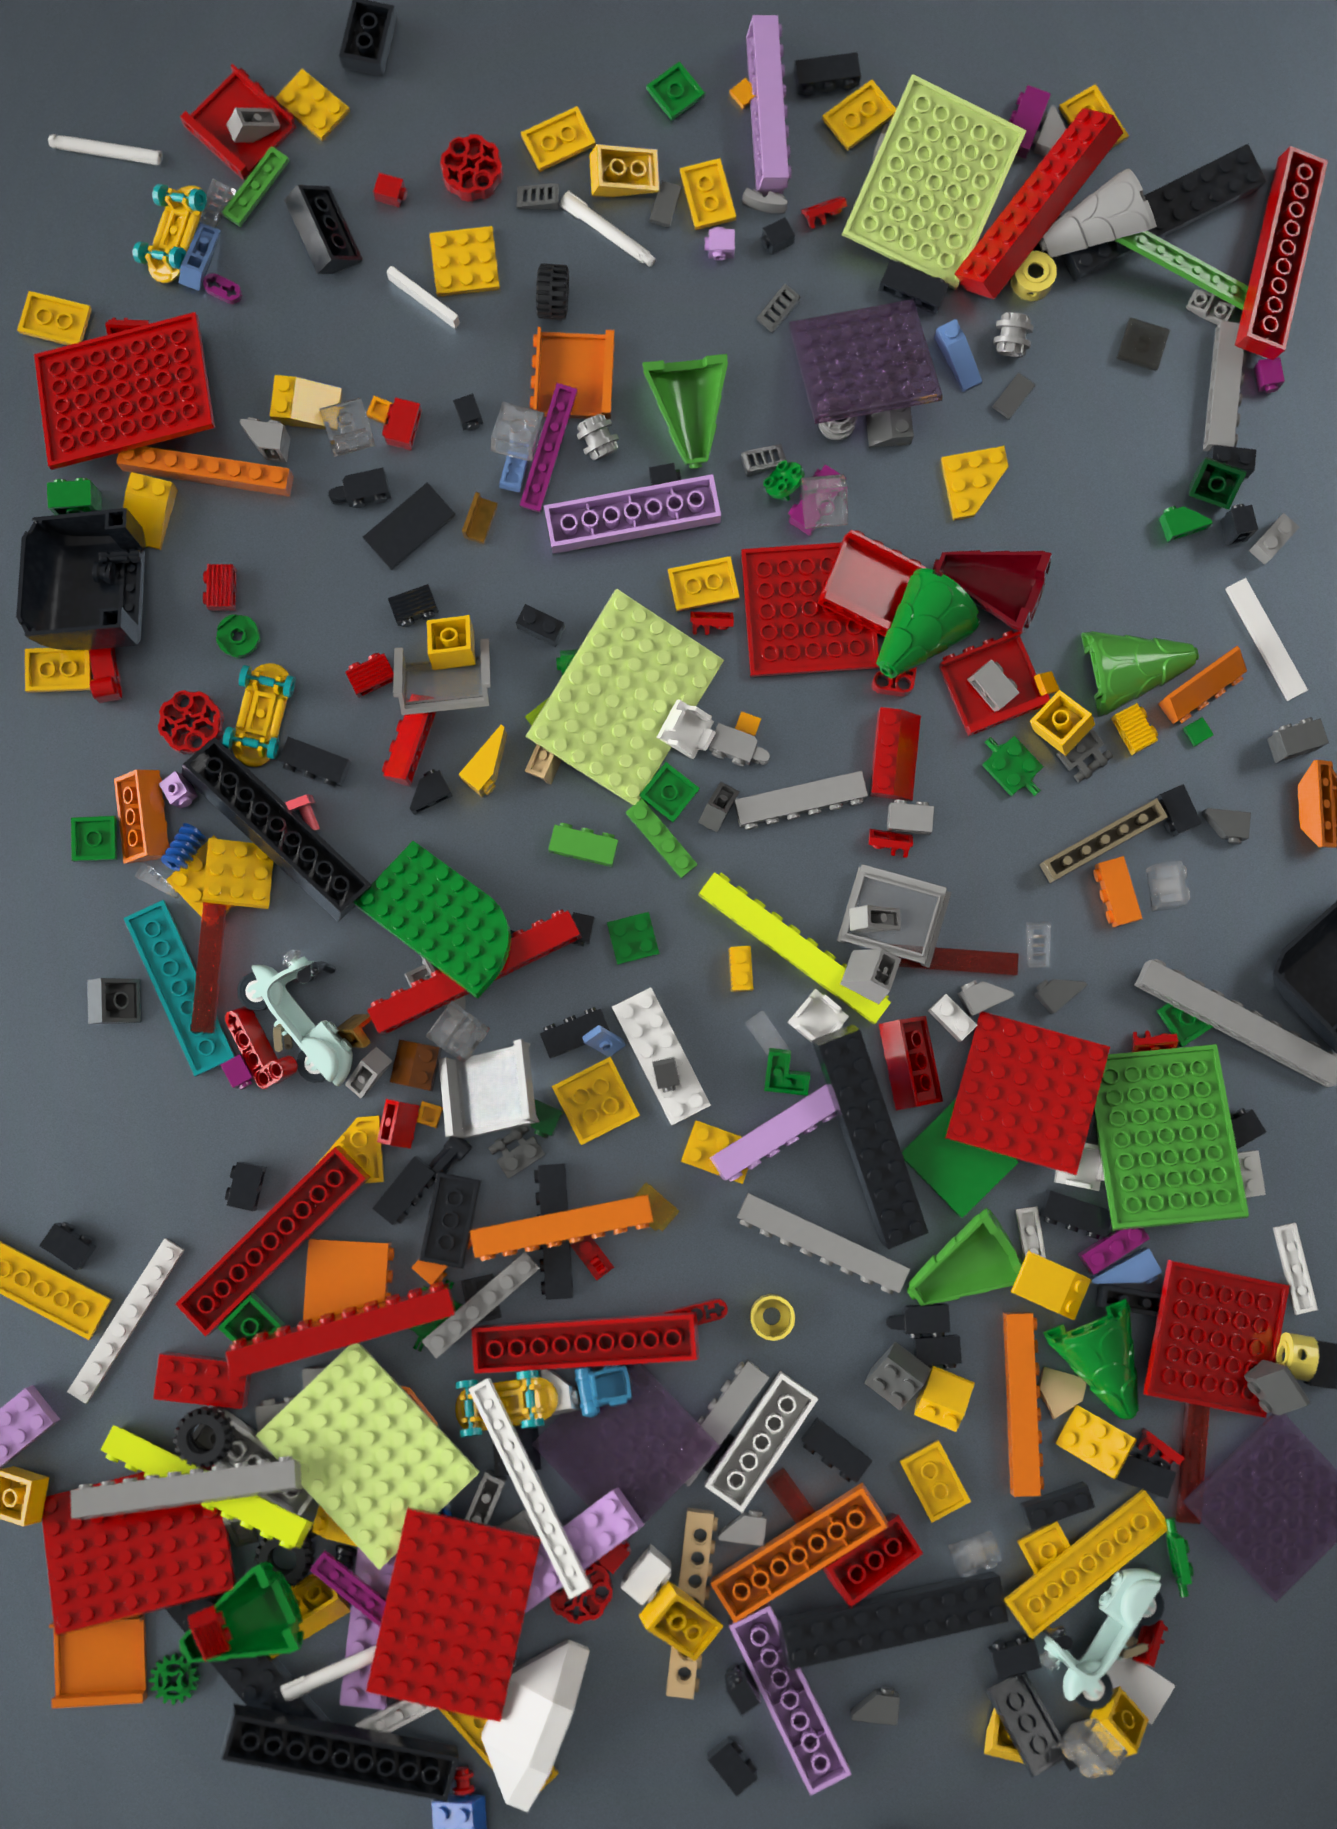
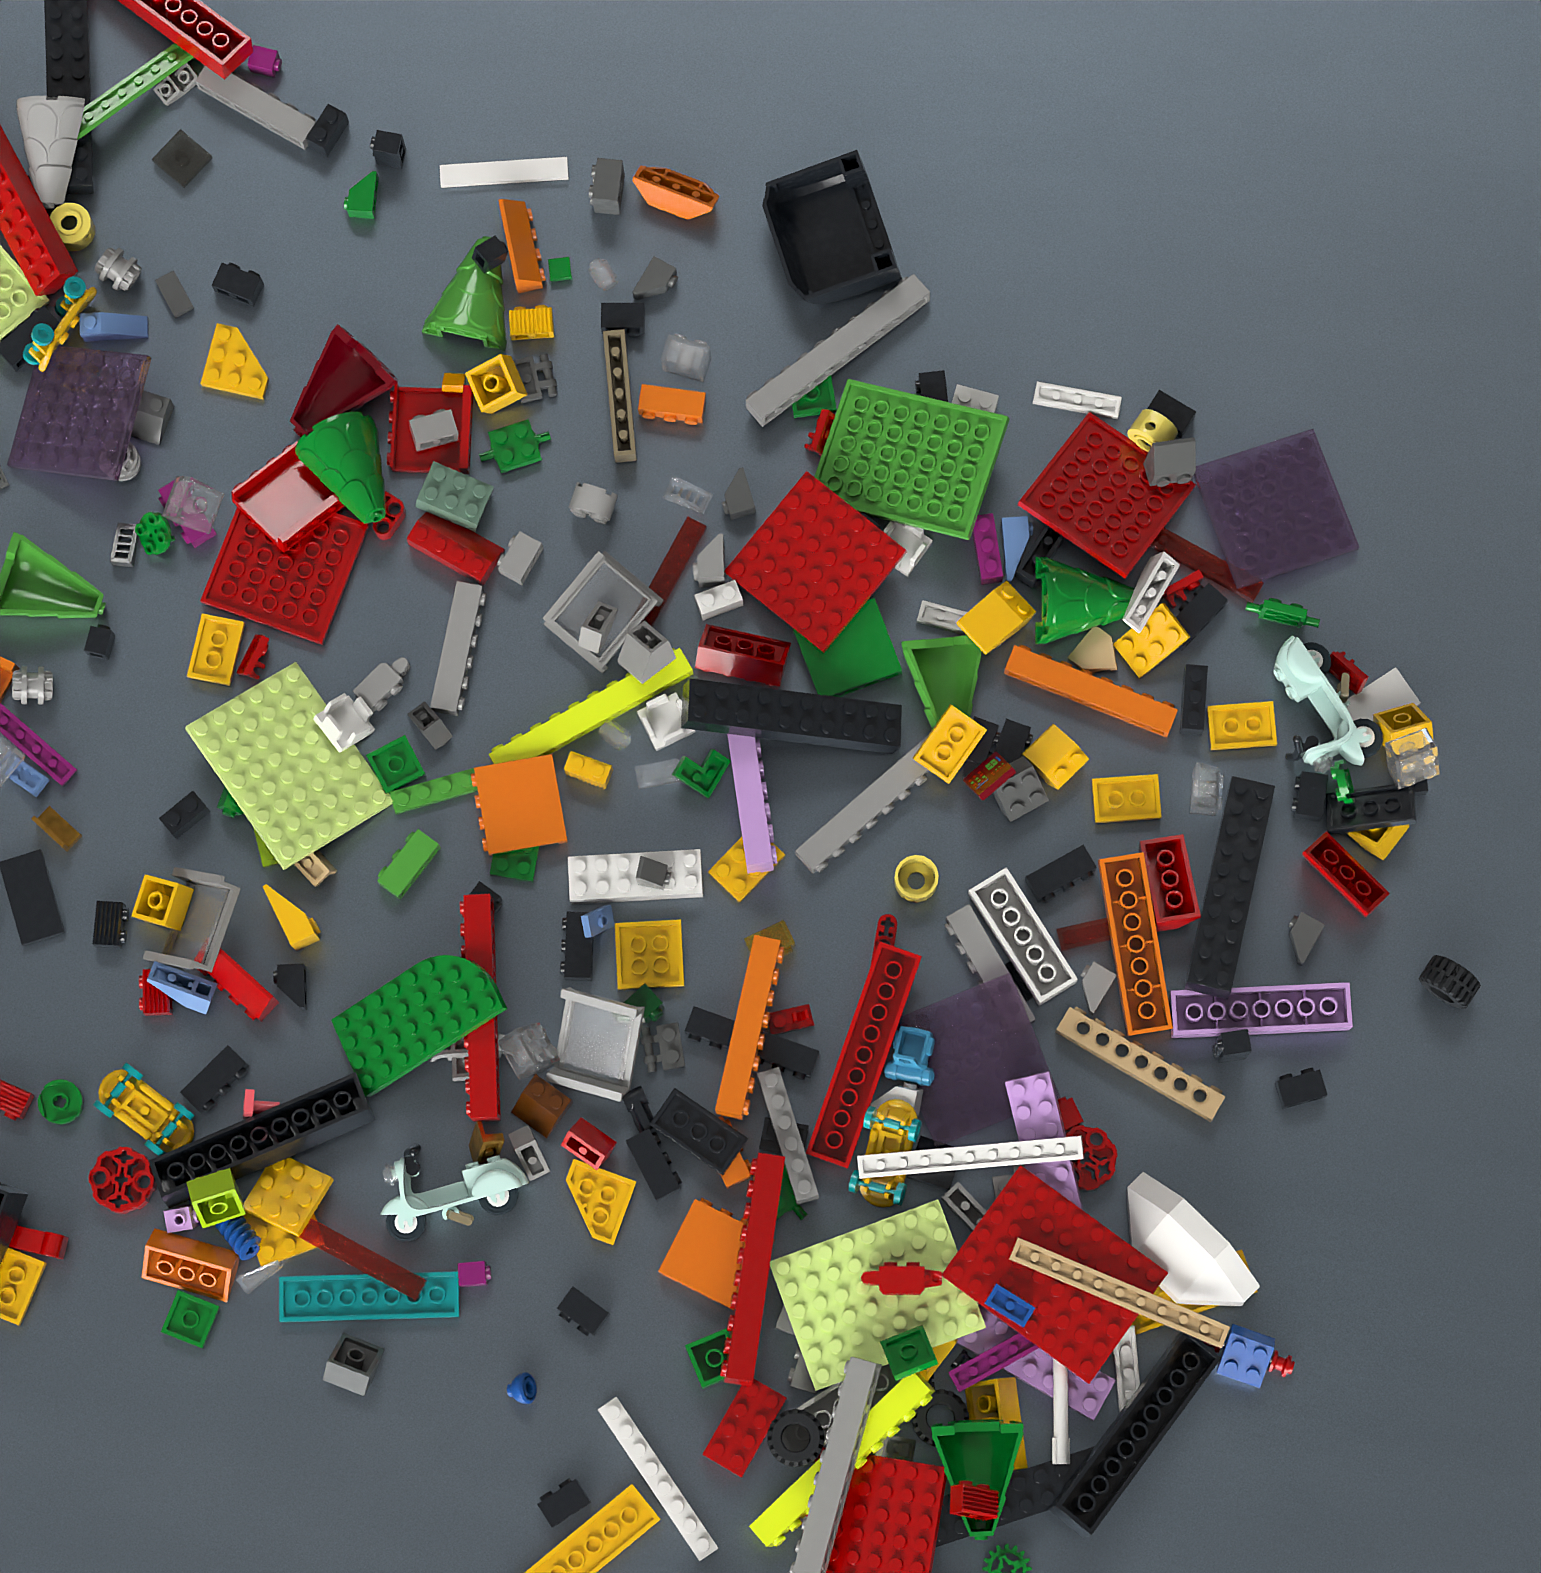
camera: 60 degrees left, 5 degrees down
red brick [175,1146,370,1337] -> none
red beam [225,1006,298,1089] -> none
light orange tile [417,1101,443,1128] -> none
lavender brick [544,474,721,554] -> none
white brick [621,1544,672,1605] -> none
yellow slope [639,1581,724,1661] -> none
light orange tile [735,711,761,736] -> none
red plate [868,829,913,858] -> none
yellow plate [1003,1490,1168,1639] -> none
black brick [1039,1190,1111,1240] -> none
dark green slope [1188,457,1247,510] -> none
light grey brick [1249,513,1299,565] -> none
none -> piece [23,276,97,372]
none -> medium blue slope [147,961,217,1014]
none -> lime brick [187,1168,246,1228]
none -> black brick [212,263,264,307]
none -> sand green brick [415,461,494,532]
none -> orange panel [471,754,568,856]
none -> black brick [472,235,508,274]
none -> blue brick [507,1372,537,1404]
none -> light grey brick [569,482,618,525]
none -> clear brick [588,258,618,291]
none -> clear brick [598,720,632,750]
none -> red hinge [861,1262,942,1295]
none -> green plate [880,1325,938,1381]
none -> yellow plate [912,704,987,784]
none -> dark red tile [963,751,1016,801]
none -> blue plate [984,1284,1035,1328]
none -> tan plate [1009,1238,1230,1348]
none -> white slope [1123,552,1180,633]
none -> red slope [1302,831,1390,918]
none -> green plate [1330,759,1355,804]

